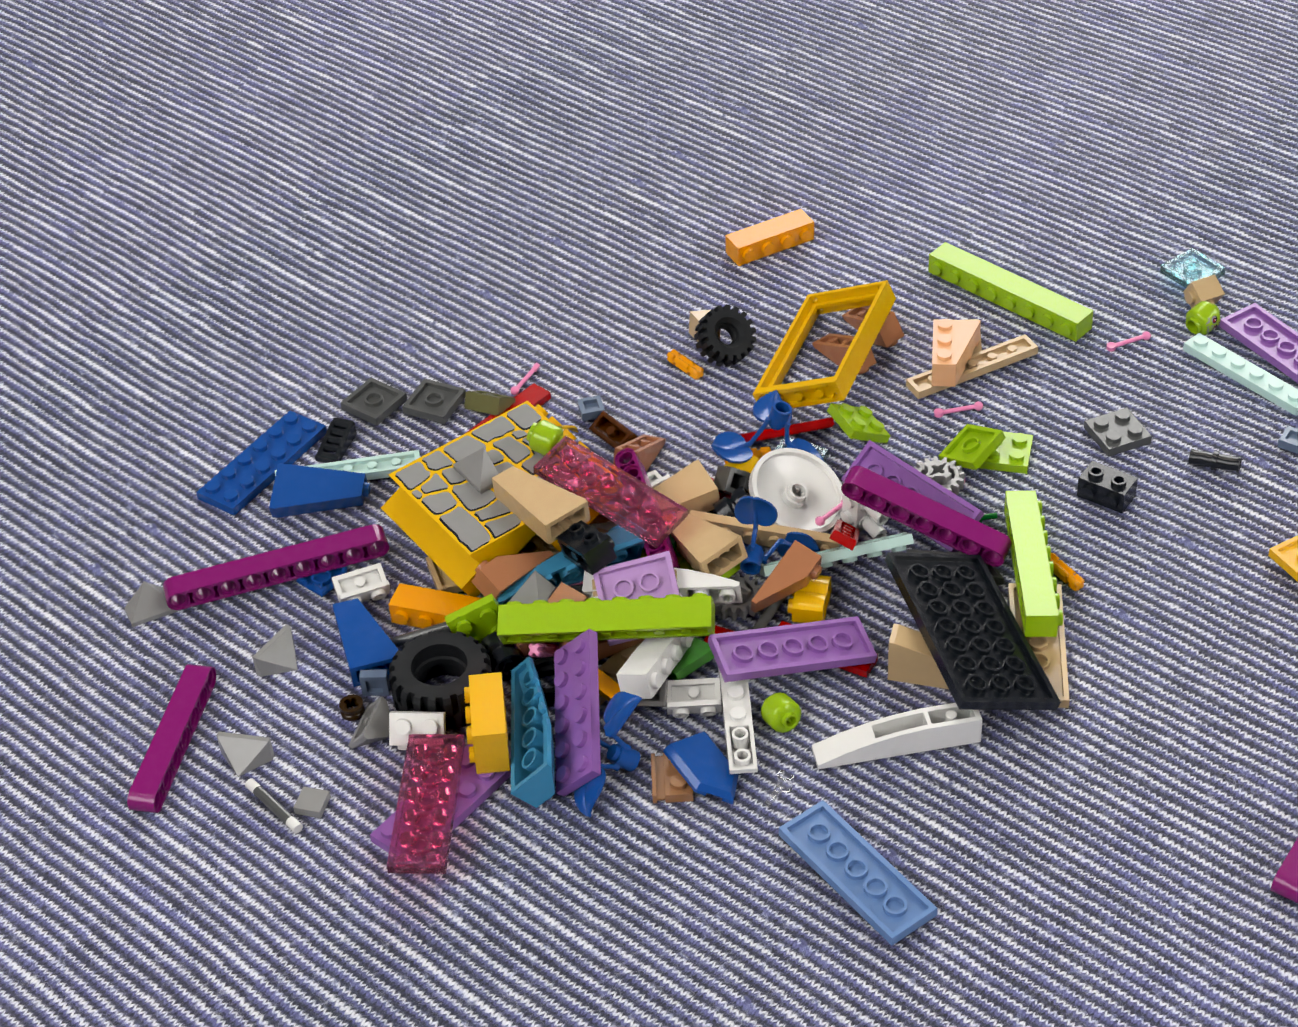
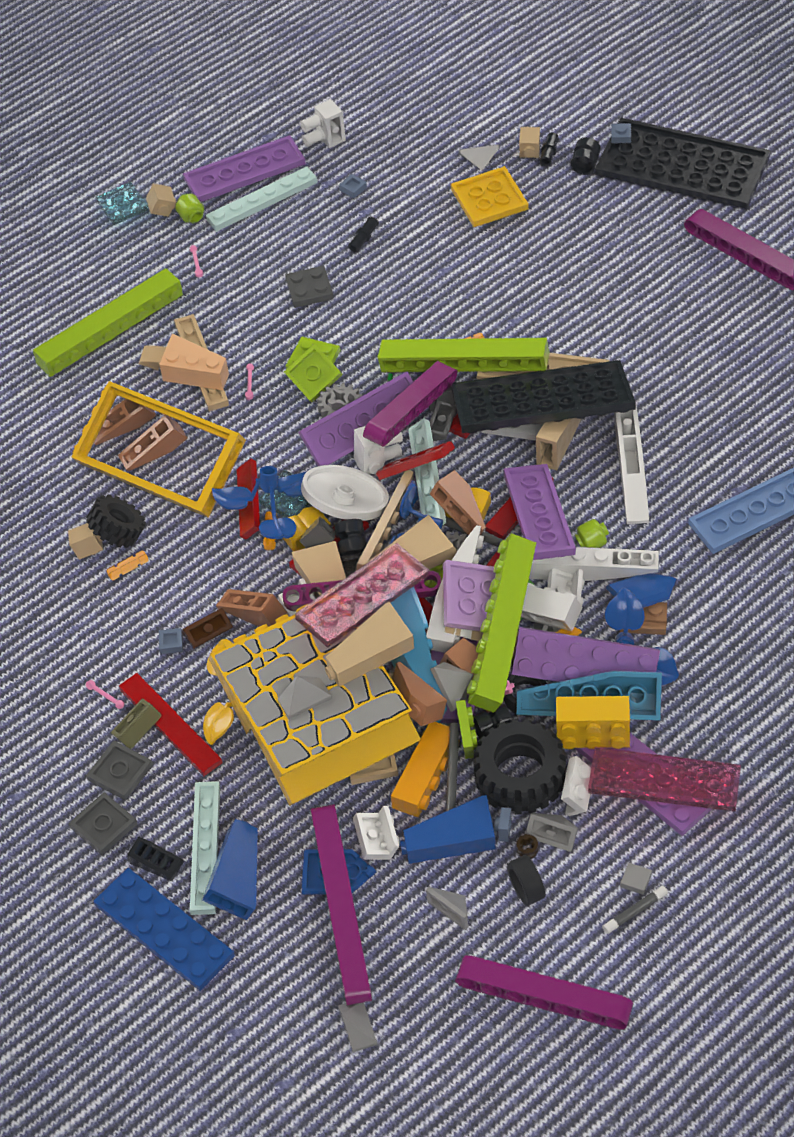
camera: 80 degrees left, 10 degrees up
light grey slope [216,731,275,777] -> none
lime head [526,420,566,457] -> none
black brick [556,520,617,575] -> none
clear hand [764,770,794,807] -> none
bright pink hinge [815,500,843,526] -> none
lime plate [827,403,891,444] -> none
black brick [1077,460,1138,513] -> none
none -> black tyre [507,855,546,906]

